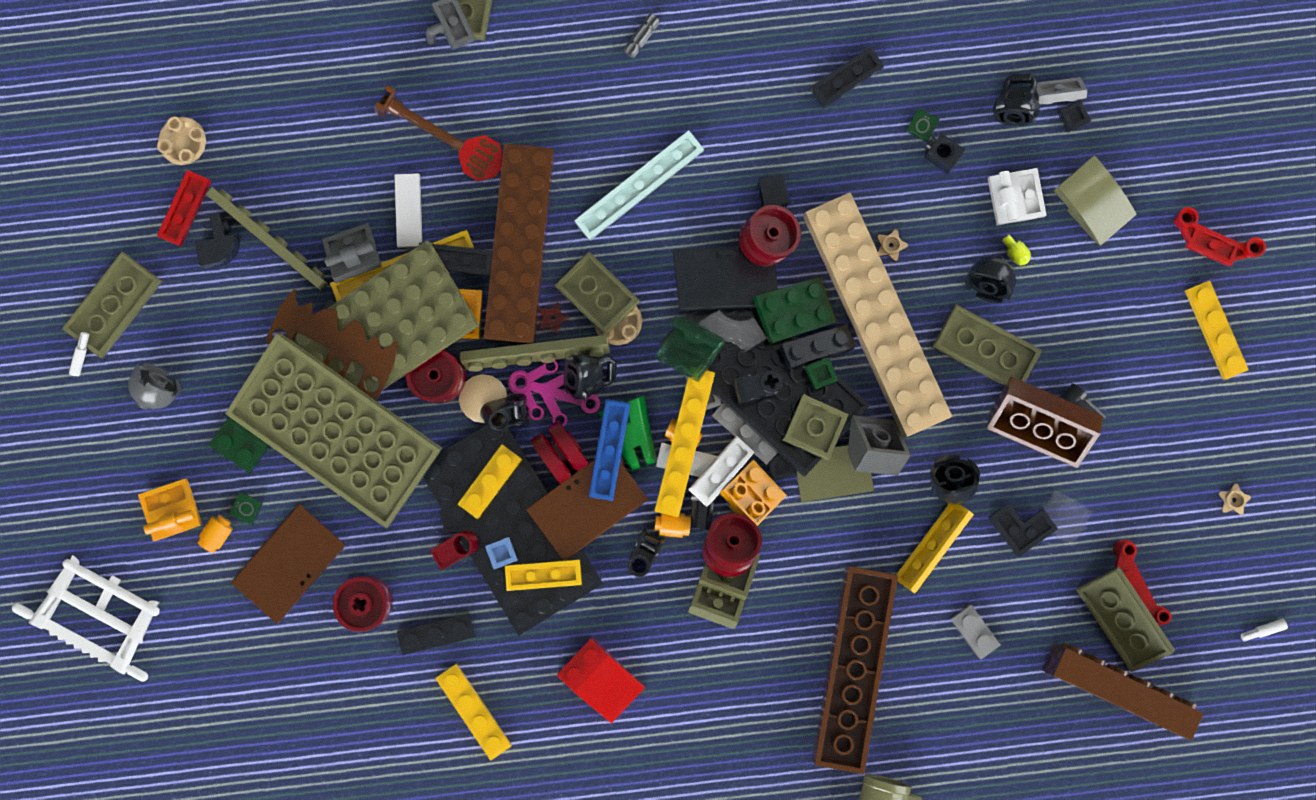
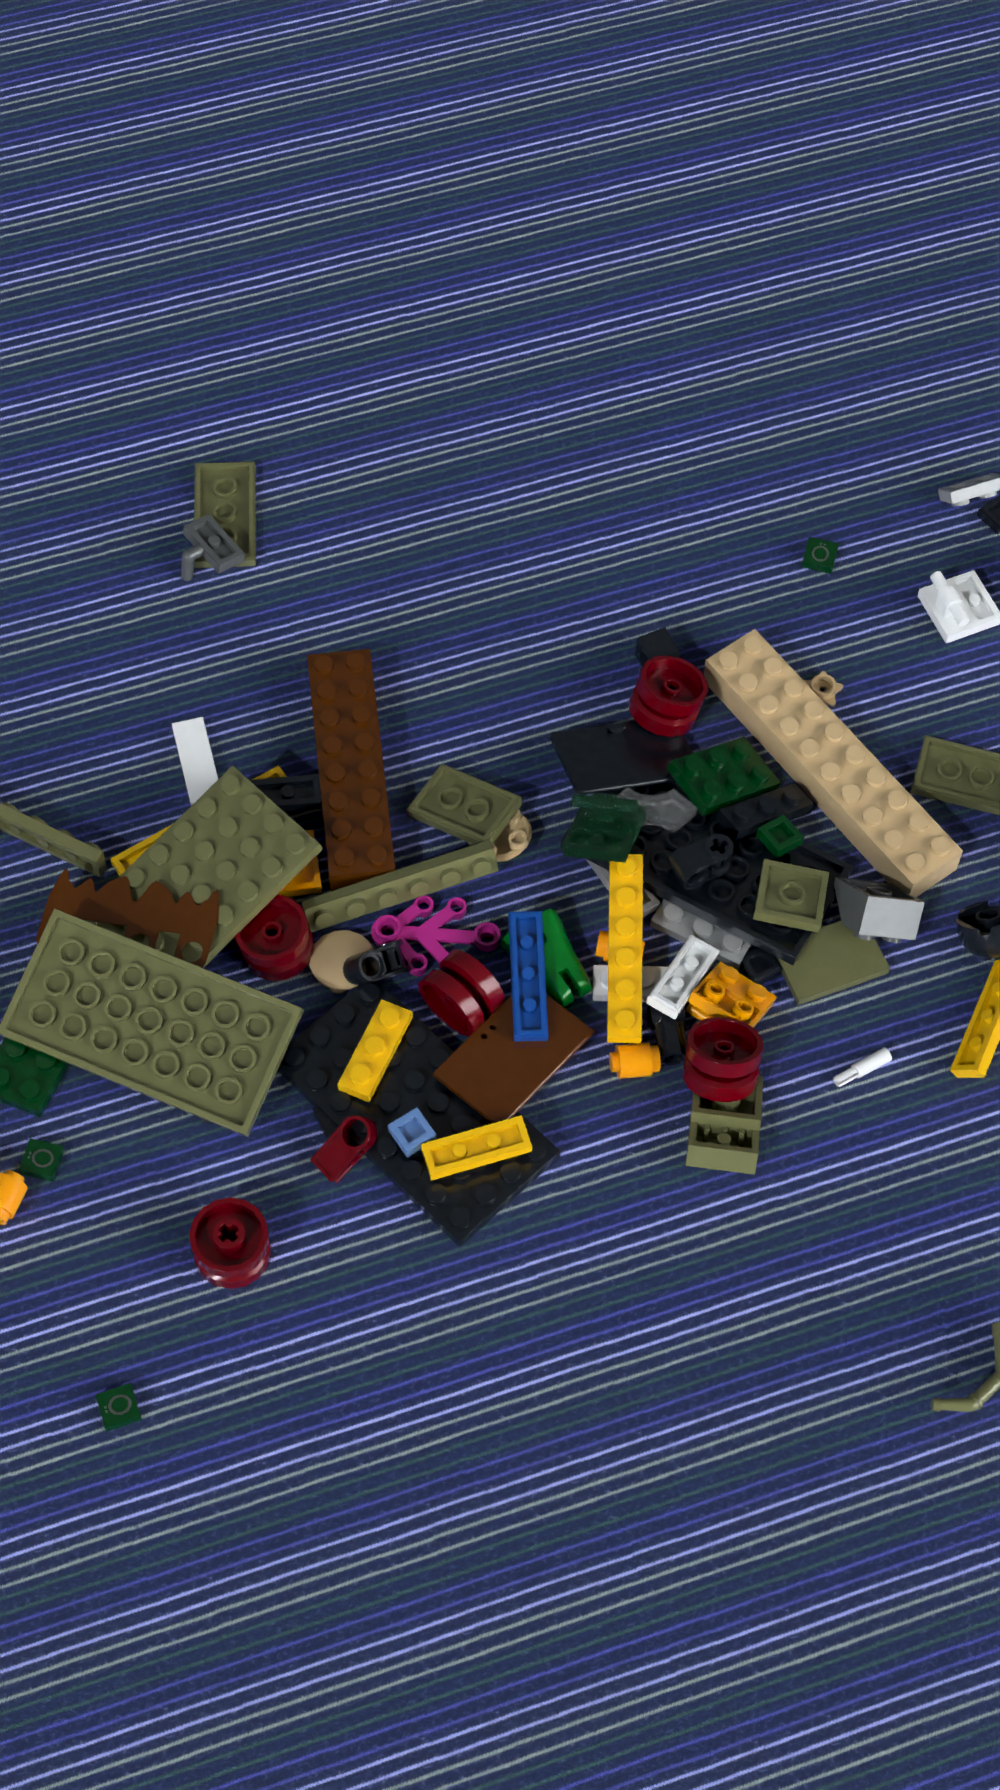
camera: 10 degrees left, 25 degrees down
reddish brown container [231,503,346,624] -> none
dark grey plate [322,223,382,283] -> none
reddish brown piece [375,85,503,182] -> none
black plate [397,613,475,655] -> none
yellow plate [435,663,512,761] -> none
clear red plate [539,302,570,334] -> none
red slope [557,636,645,724] -> none
black piece [564,355,617,400] -> none
light aqua plate [574,130,704,240] -> none
dark grey axle [624,14,660,58] -> none
black piece [628,528,665,577] -> none
black plate [810,46,884,109] -> none
reddish brown brick [812,565,898,774] -> none
black brick [924,133,965,174] -> none
black cylinder [965,257,1017,303] -> none
black piece [992,73,1040,126] -> none
neon yellow cylinder [1002,234,1031,266] -> none
none -> dark green tile [95,1383,142,1432]
none -> white pin [833,1047,892,1087]

